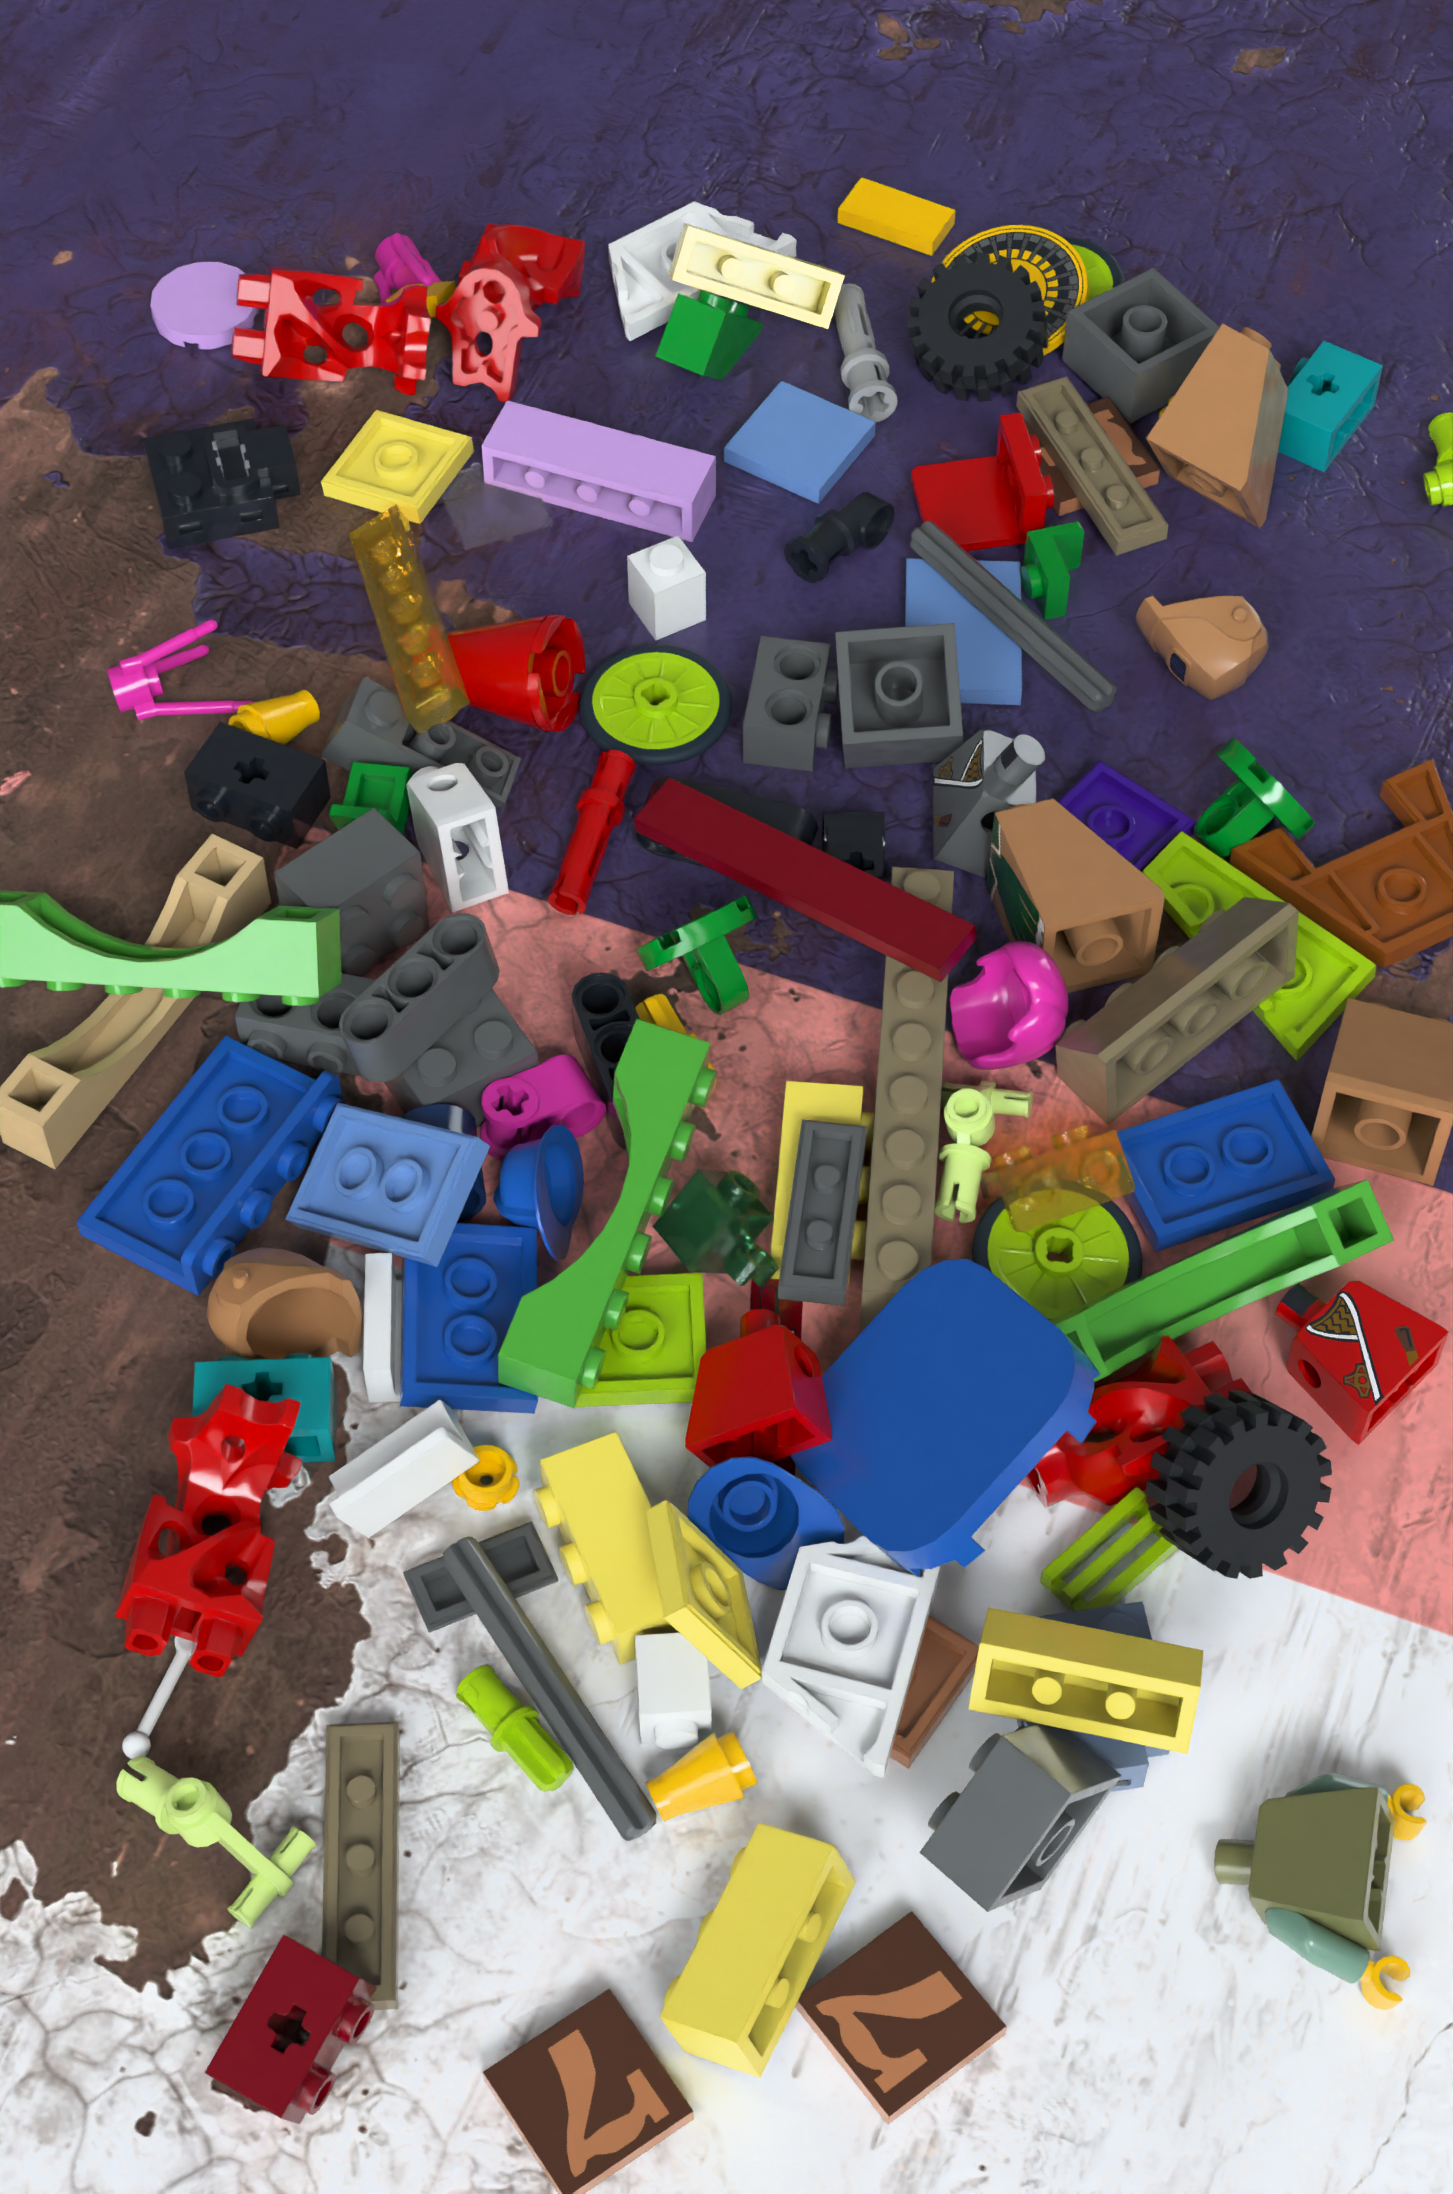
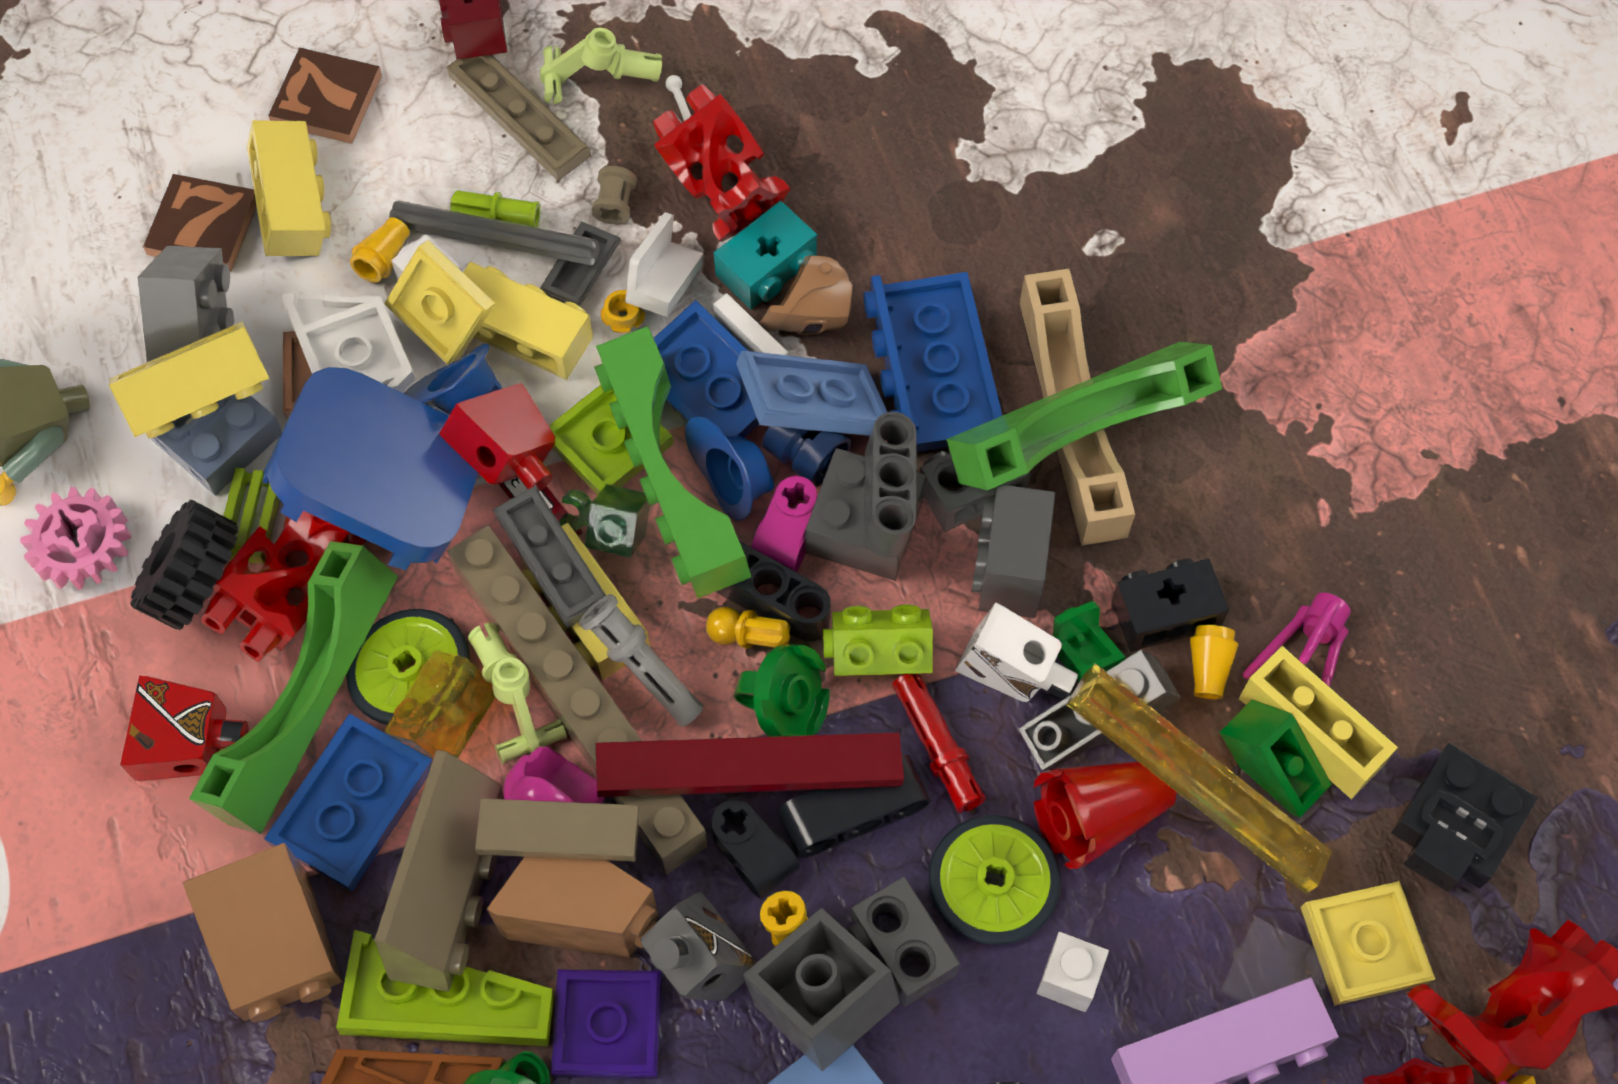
camera: 140 degrees right, 10 degrees up
none -> bright pink gear [20,487,131,590]
none -> dark tan tile [475,798,639,861]
none -> light grey pin [579,594,704,727]
none -> dark tan bush [591,166,637,225]
none -> yellow bush [760,891,808,947]
none -> lime brick [823,604,933,676]
none -> green slope [1219,700,1332,818]
none -> light yellow brick [1239,646,1398,800]

